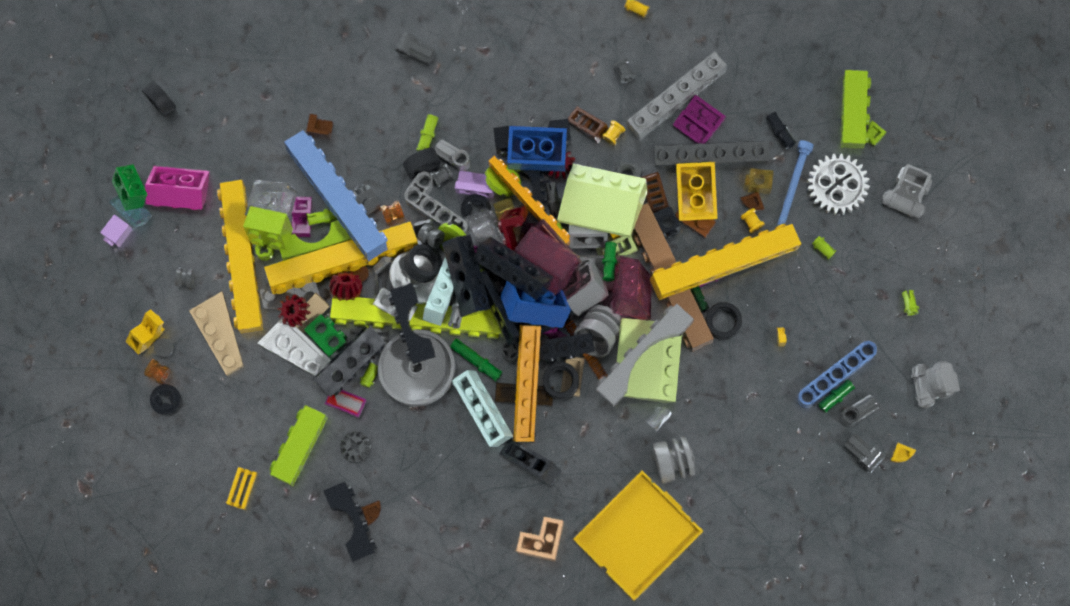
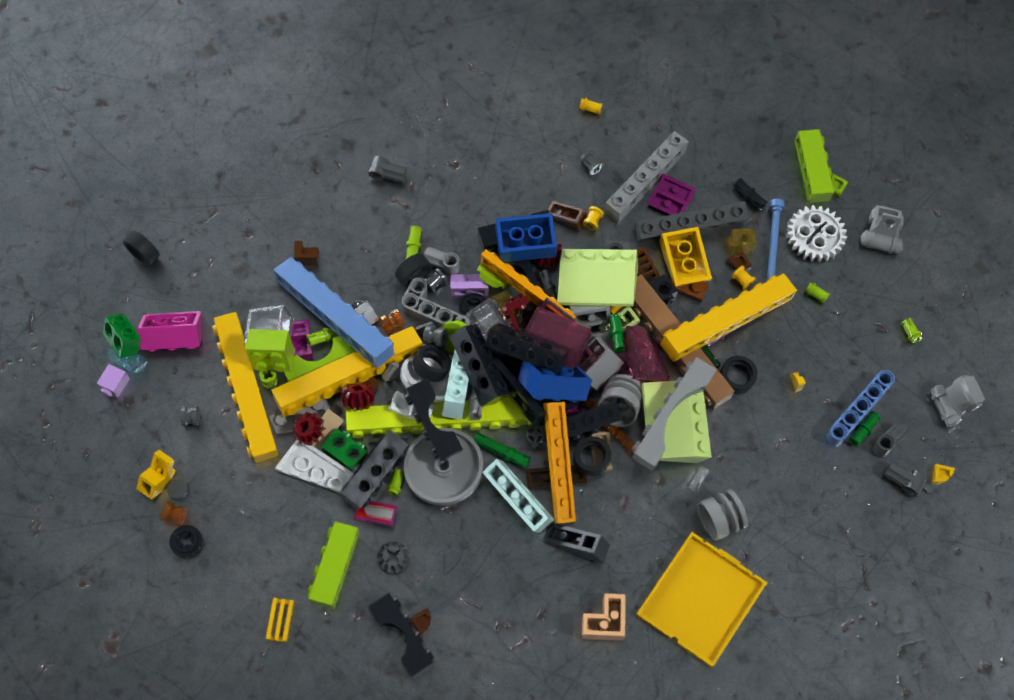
camera: 20 degrees left, 10 degrees down
tan wing [189,292,244,376] -> none

